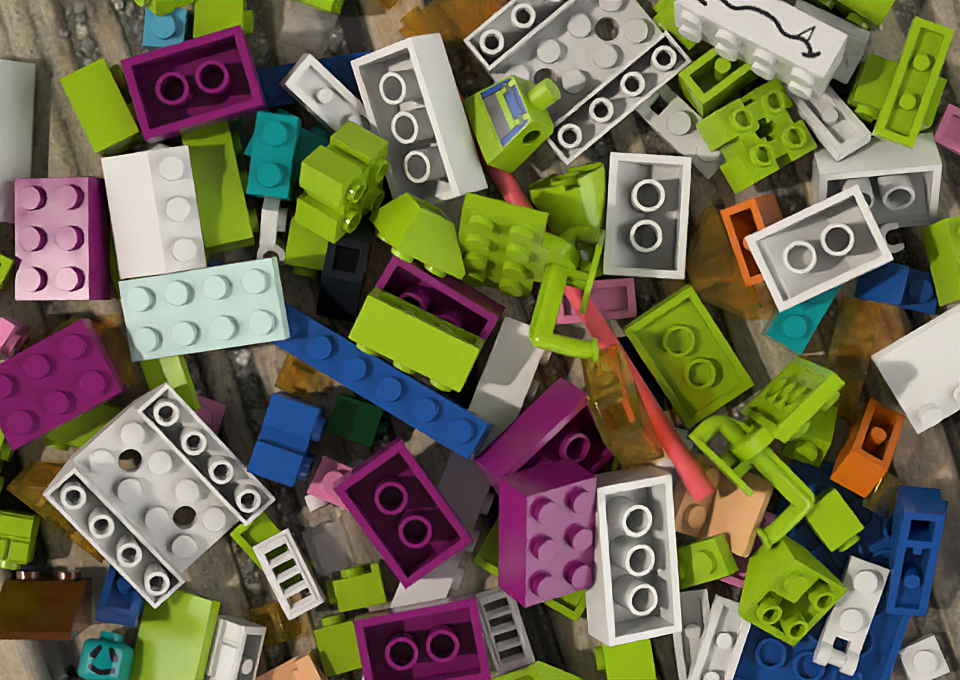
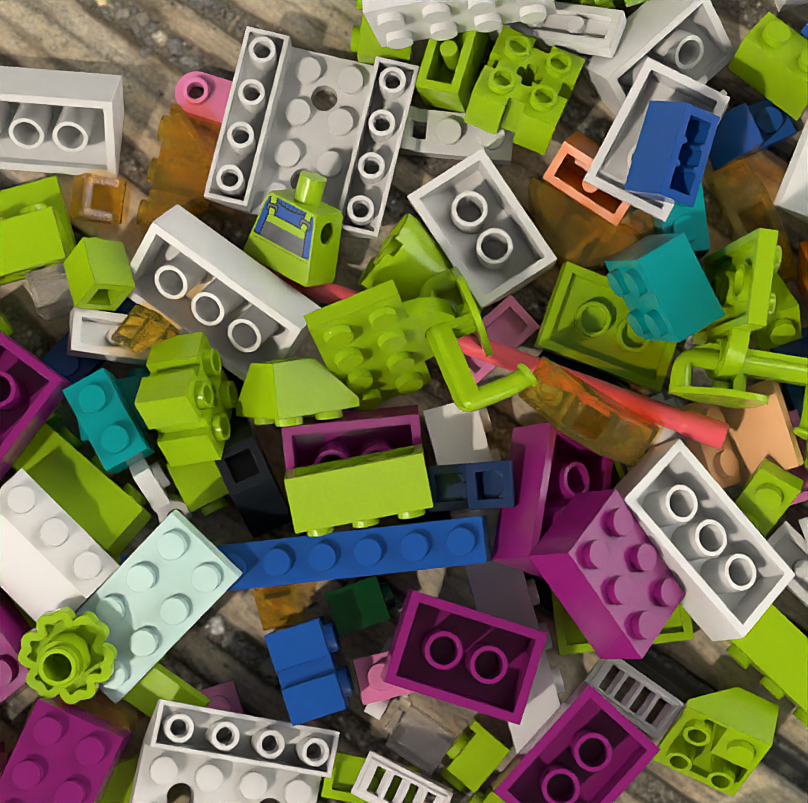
camera: 35 degrees left, 5 degrees down
none -> lime plant [18,606,117,704]
none -> lime brick [63,237,135,311]
none -> clear yellow slope [111,304,179,353]
none -> dark blue slope [426,460,516,512]
none -> teal brick [604,232,725,342]
none -> blue brick [624,100,720,207]

